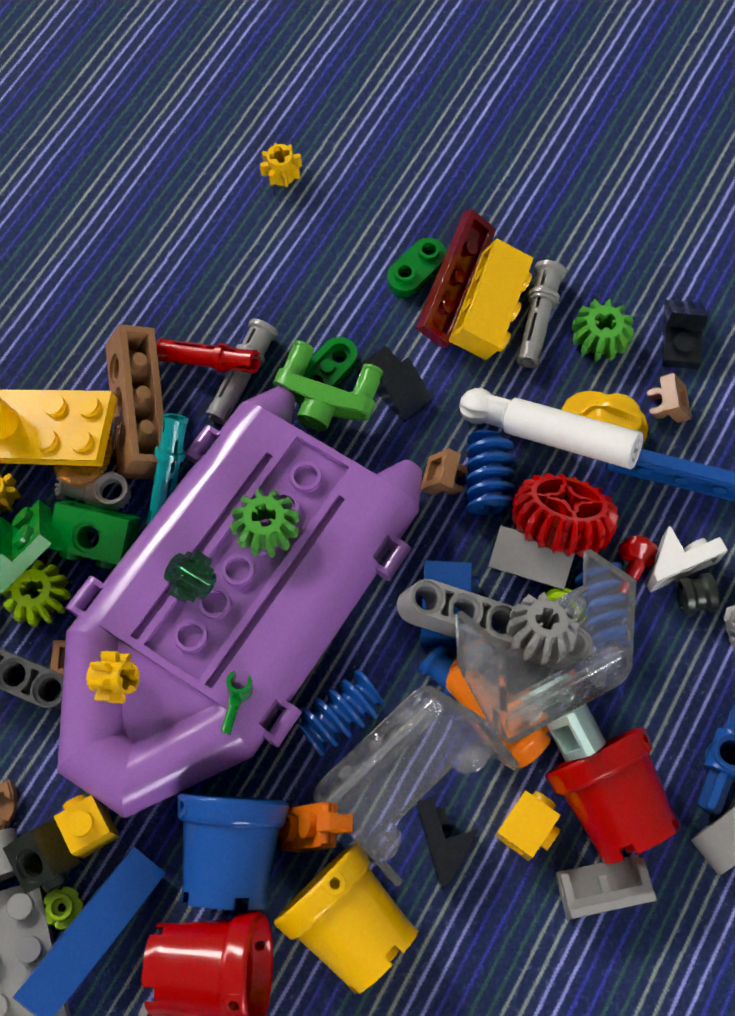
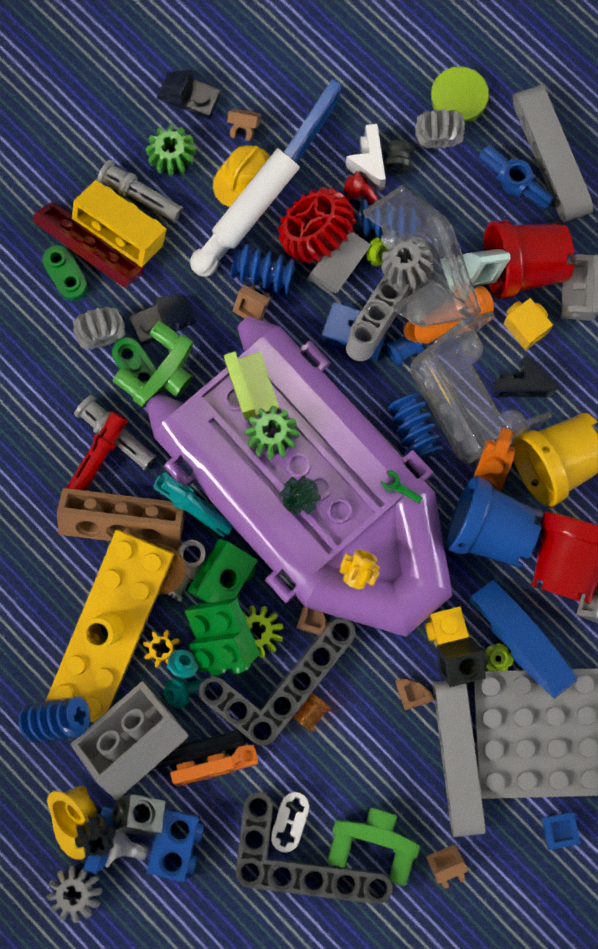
camera: 75 degrees left, 10 degrees up
none -> light grey gear [73,307,125,350]
none -> lime panel [223,352,279,420]

